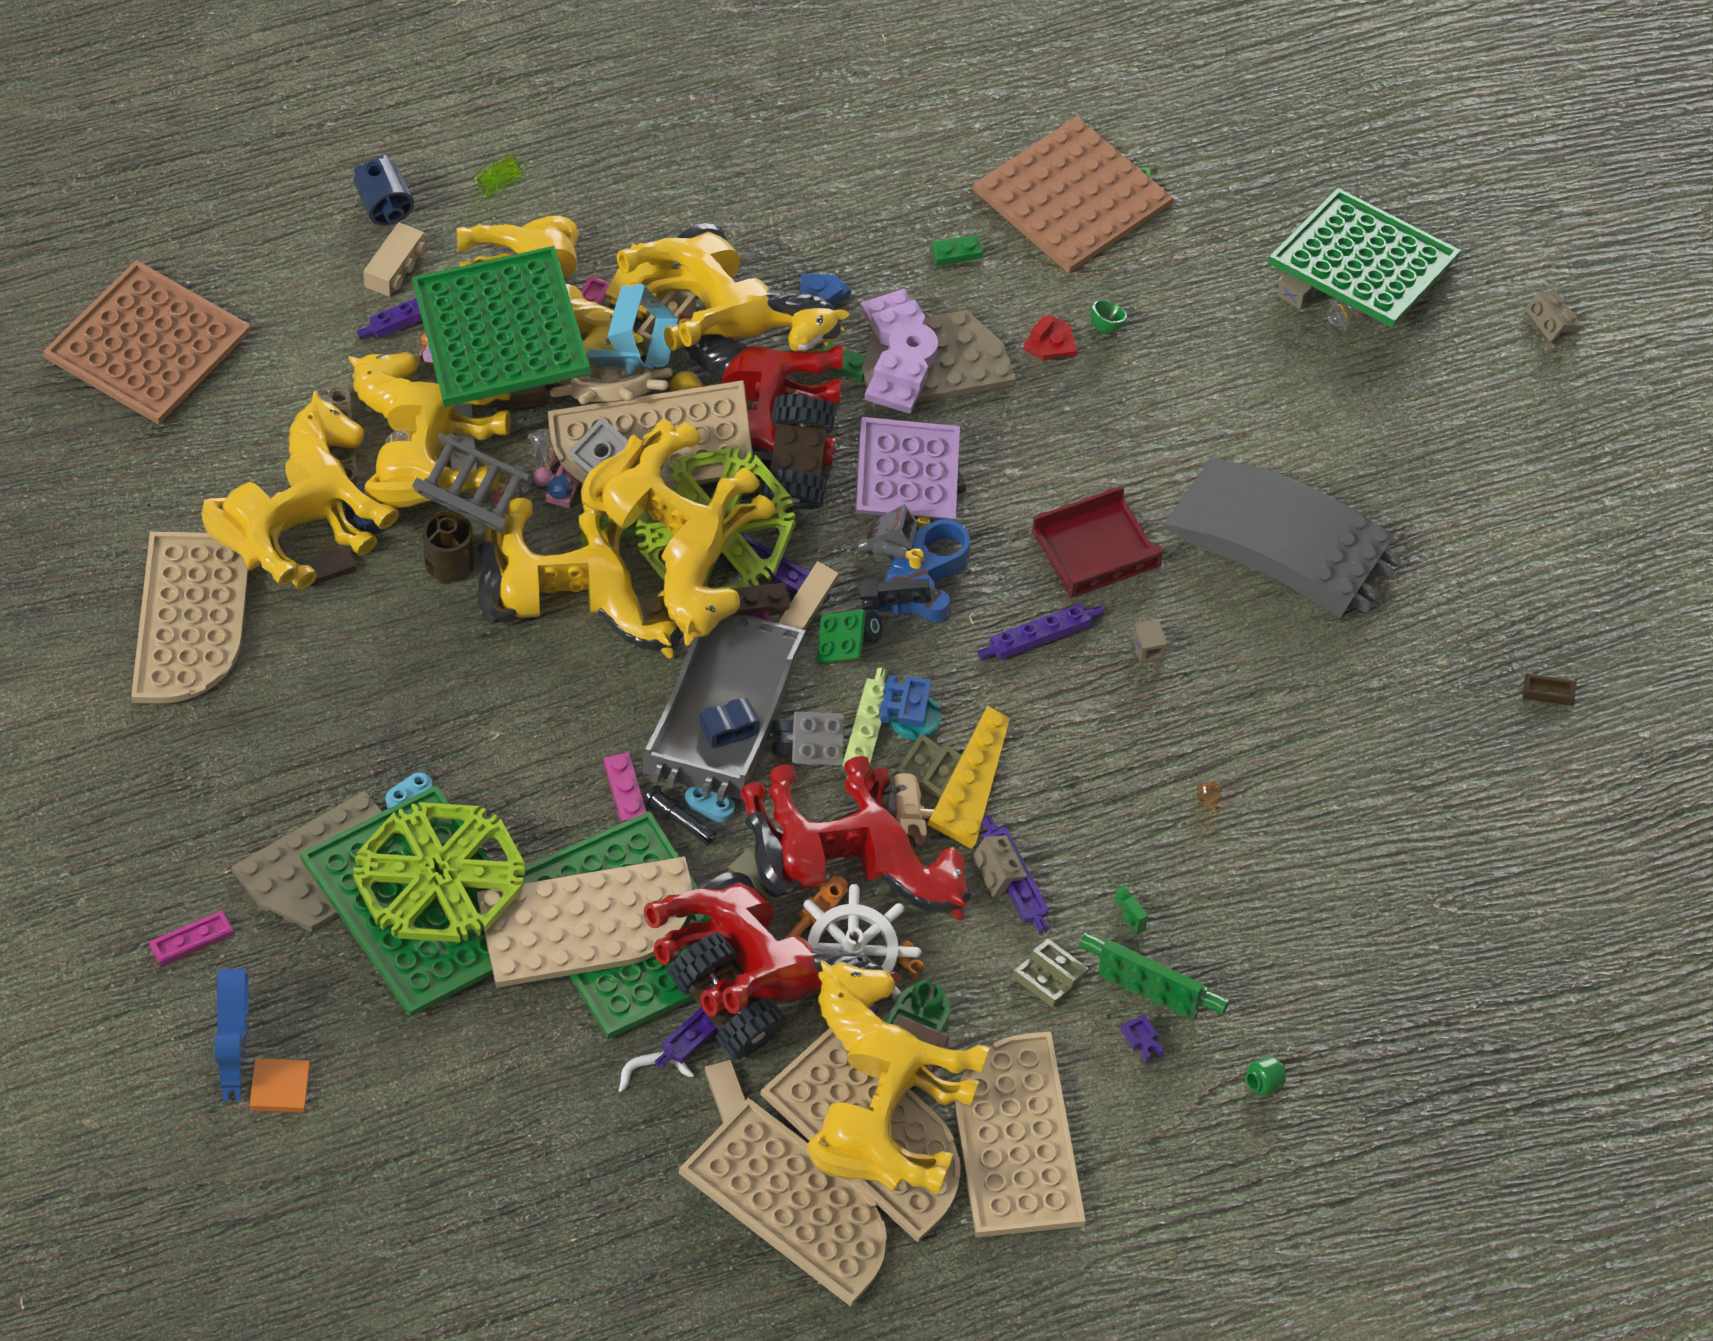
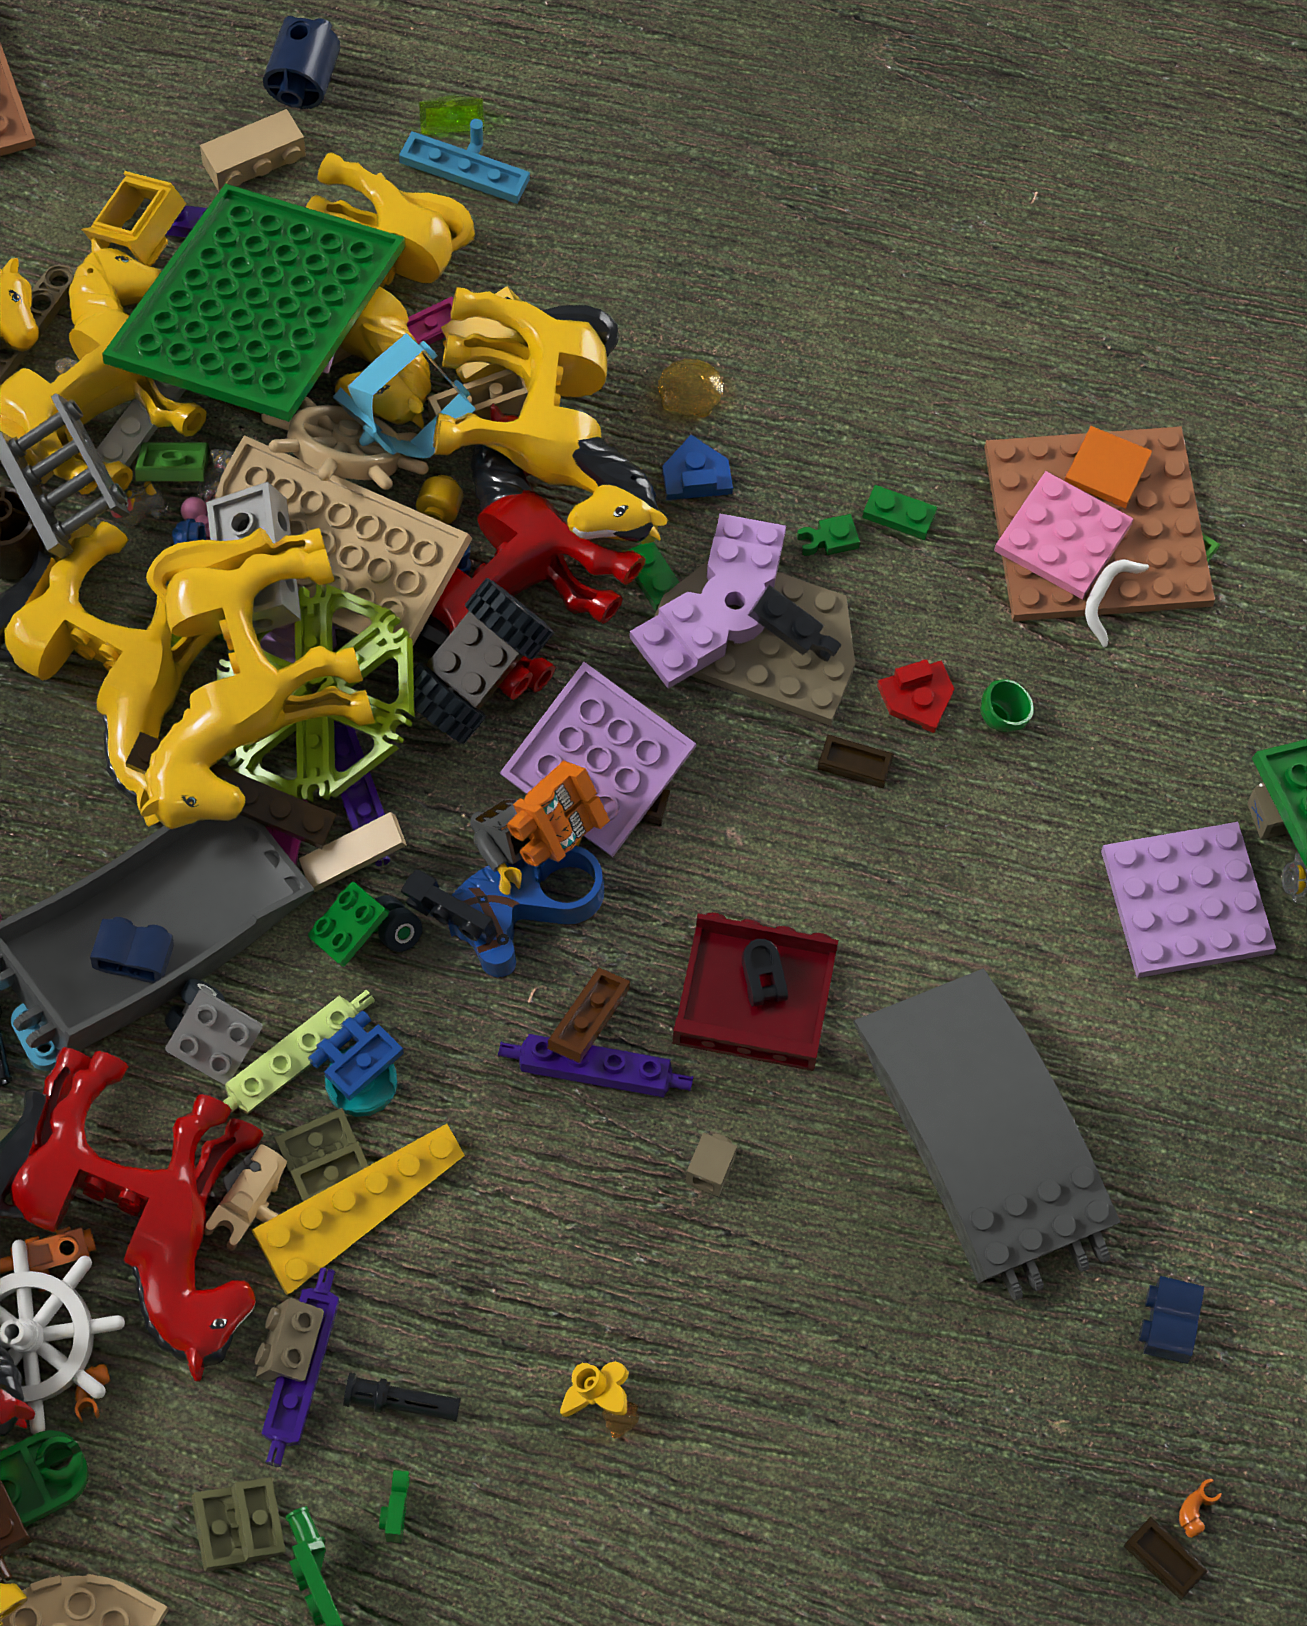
camera: 35 degrees right, 10 degrees up
none -> yellow piece [81,171,187,266]
none -> bright green plate [135,442,210,481]
none -> black pin [343,1373,461,1422]
none -> dark azure plate [399,119,530,204]
none -> orange hips [506,760,610,867]
none -> reddish brown plate [547,967,630,1063]
none -> yellow animal [560,1361,629,1417]
none -> clear yellow dish [658,359,723,417]
none -> black plate [741,939,788,1007]
none -> black plate [748,585,841,662]
none -> green plate [797,514,860,556]
none -> dark brown tile [817,735,894,789]
none -> bright pink plate [994,471,1133,600]
none -> orange tile [1065,426,1152,509]
none -> white animal [1085,559,1149,647]
none -> lavender plate [1101,822,1276,978]
none -> dark blue brick [1139,1276,1204,1364]
none -> orange arm [1179,1479,1222,1538]

